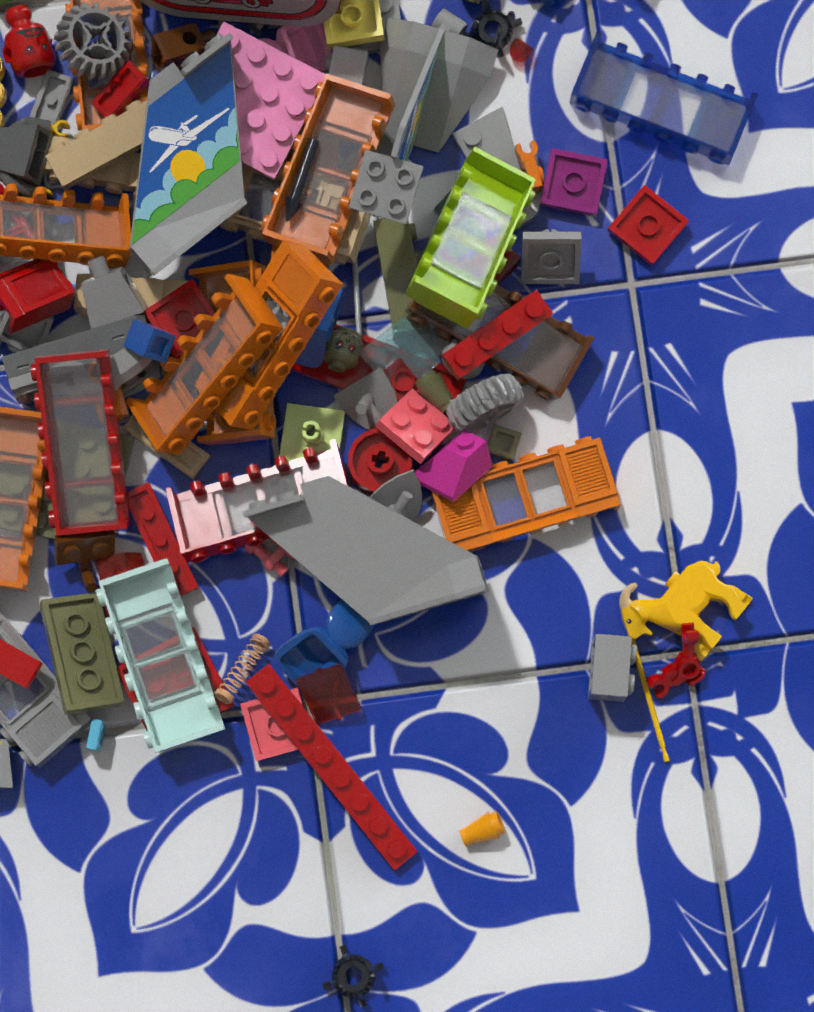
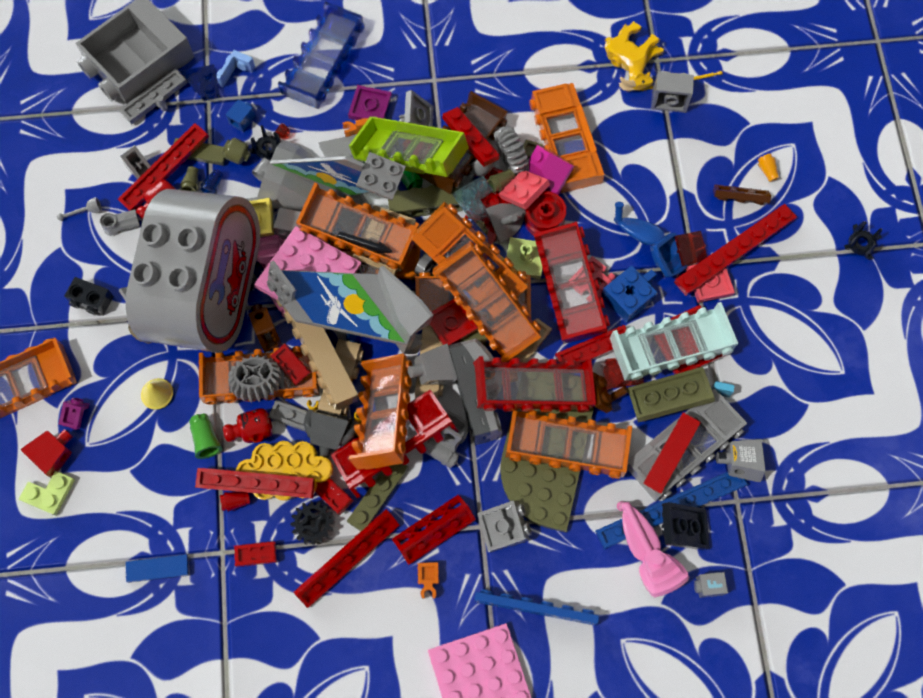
camera: 90 degrees left, 10 degrees down
blue panel [124,319,176,363] -> none
light nougat piece [214,633,270,704] -> none
light grey piece [242,475,490,625] -> none
light grey shield [369,470,422,522] -> none
red plate [607,184,690,266] -> none
red piece [646,622,706,699] -> none
none -> blue hinge [601,265,657,323]
none -> reddish brown plate [713,184,771,205]

